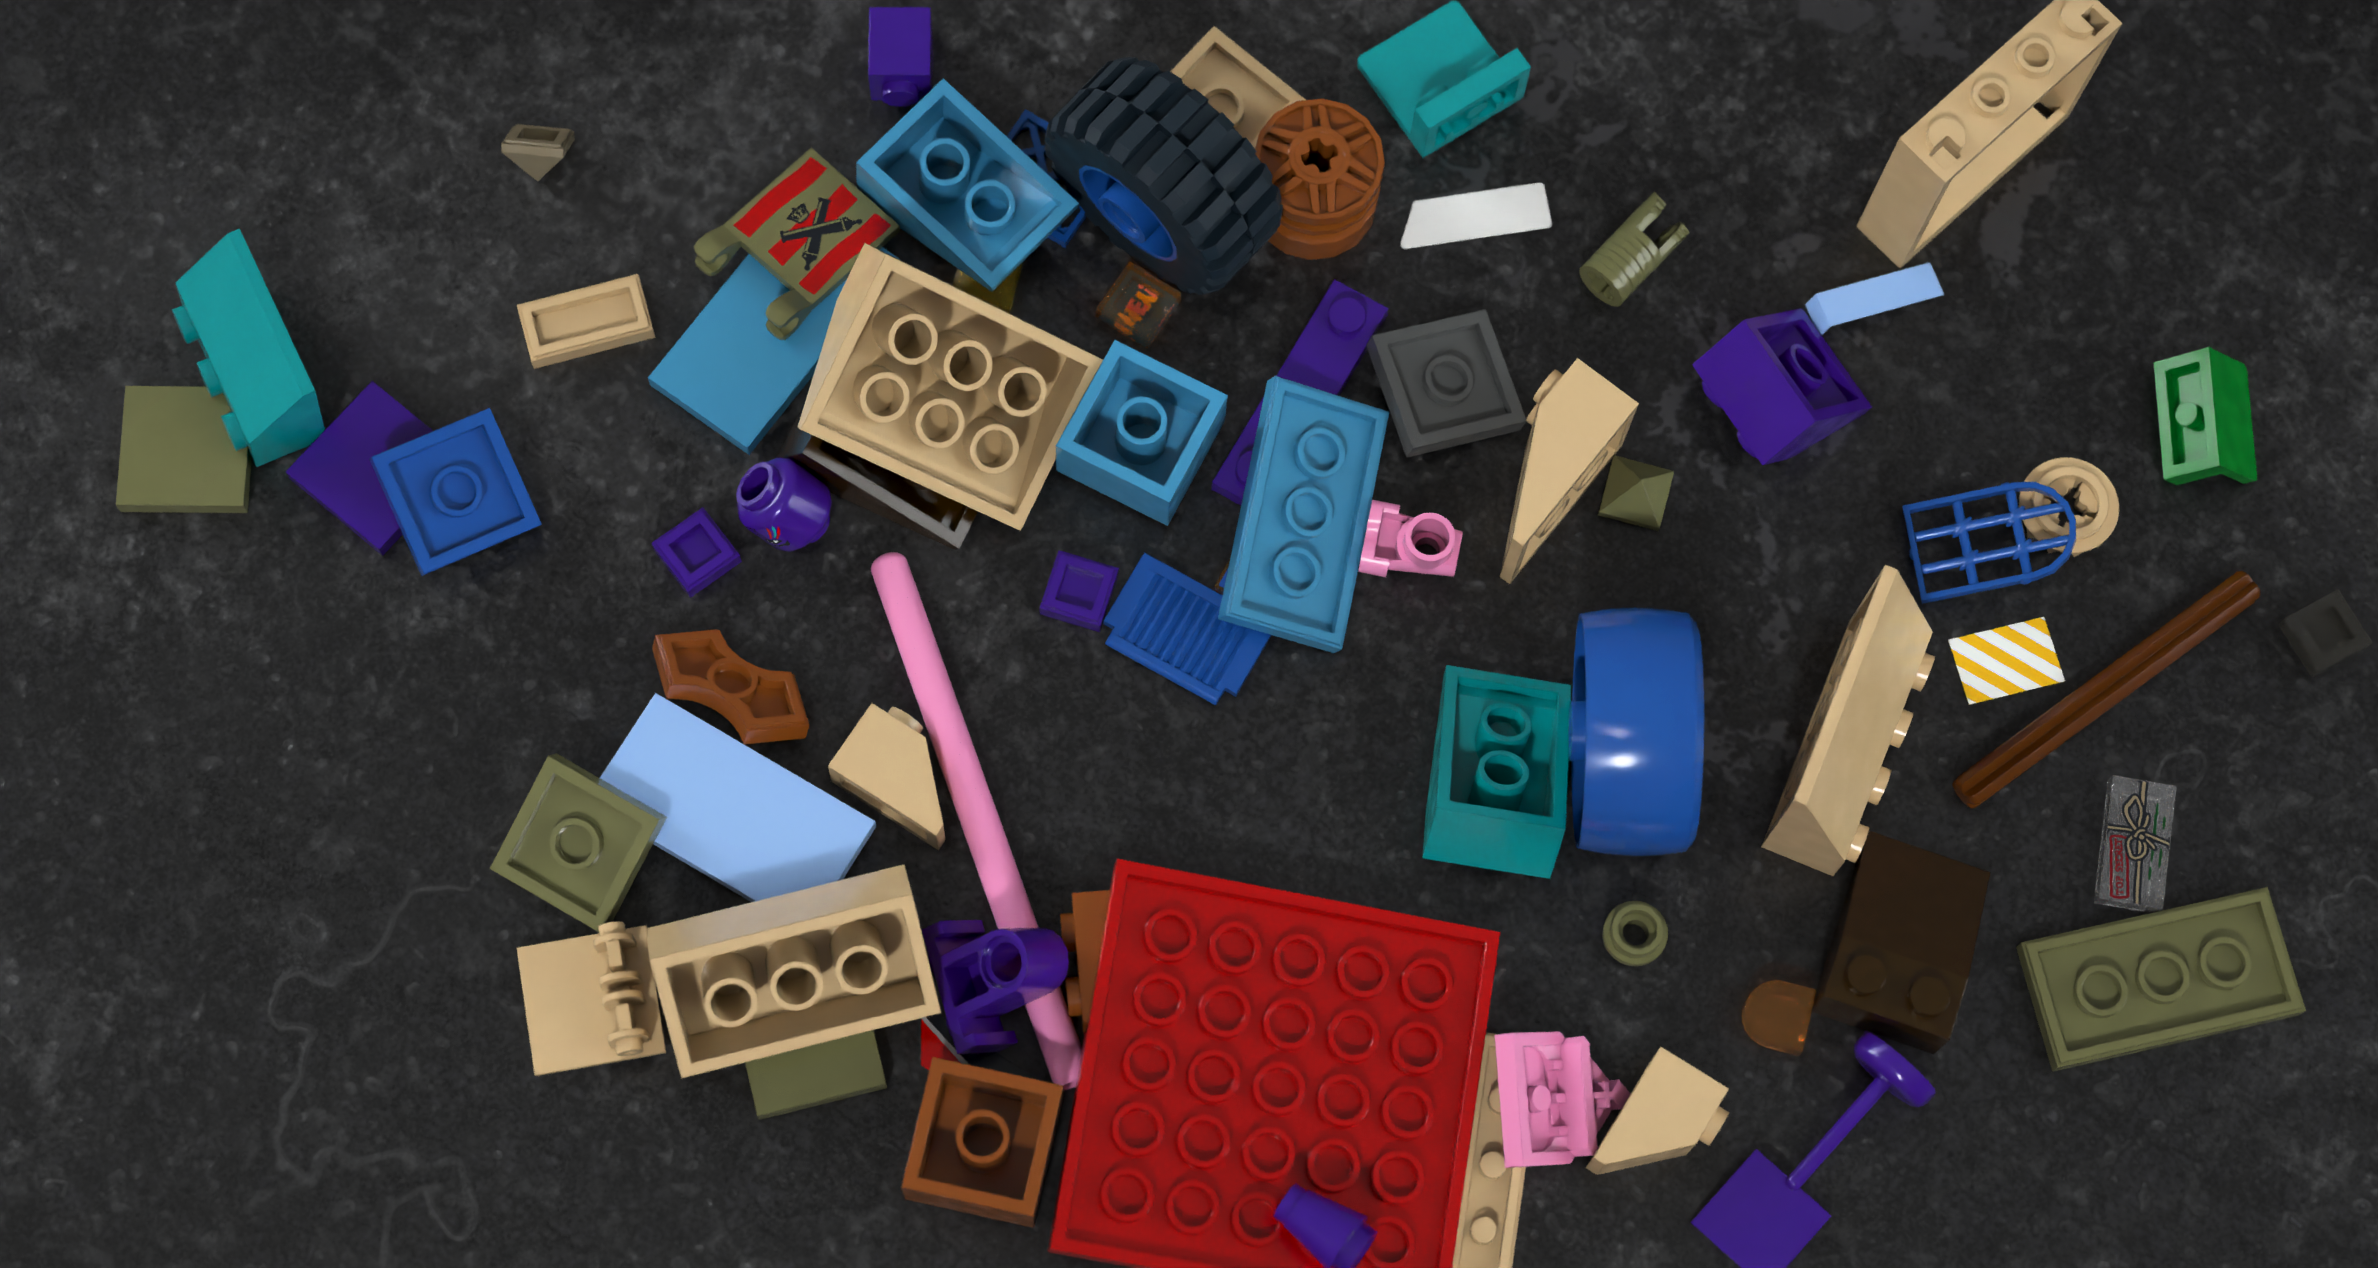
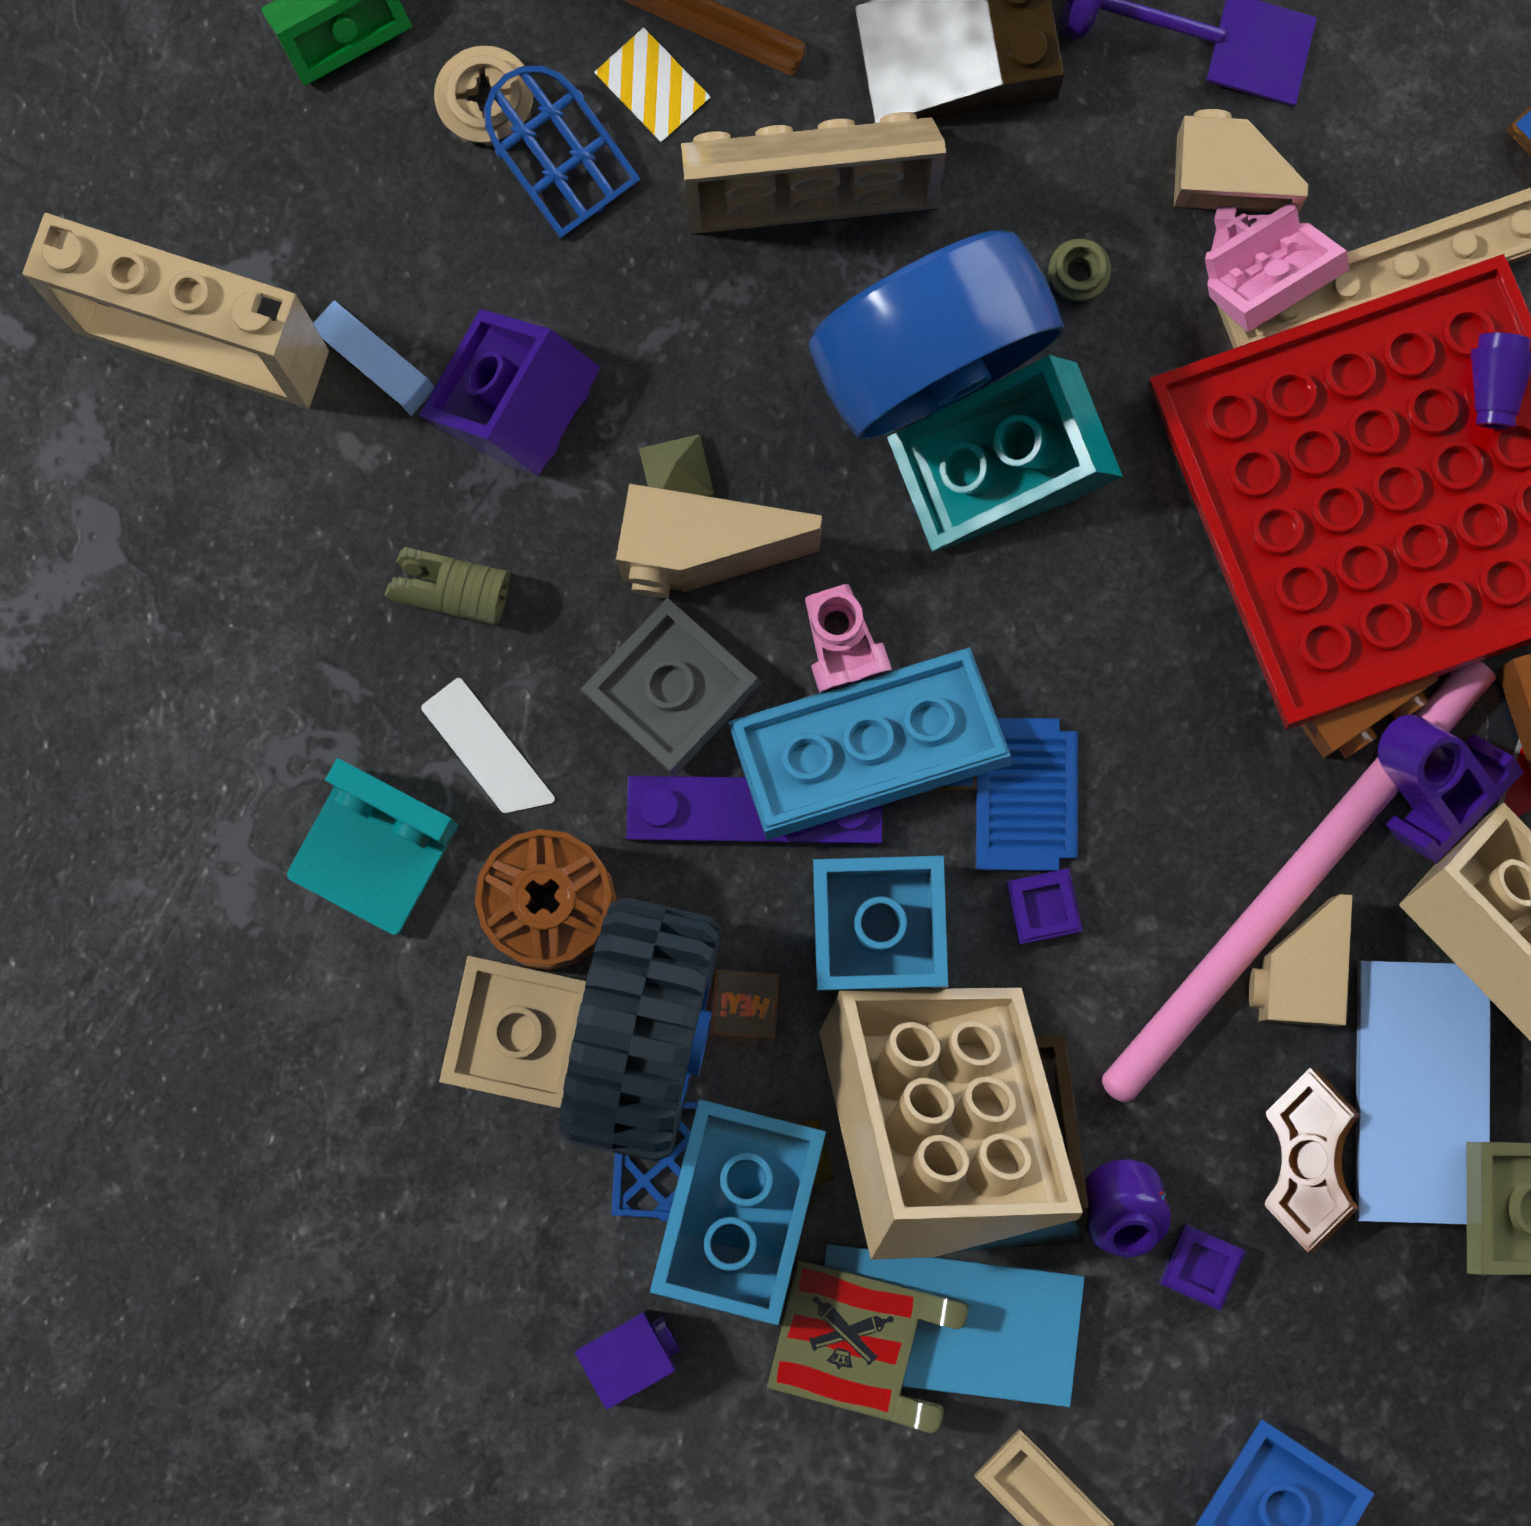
camera: 110 degrees left, 10 degrees up
clear orange tile [1742,980,1816,1056] -> none

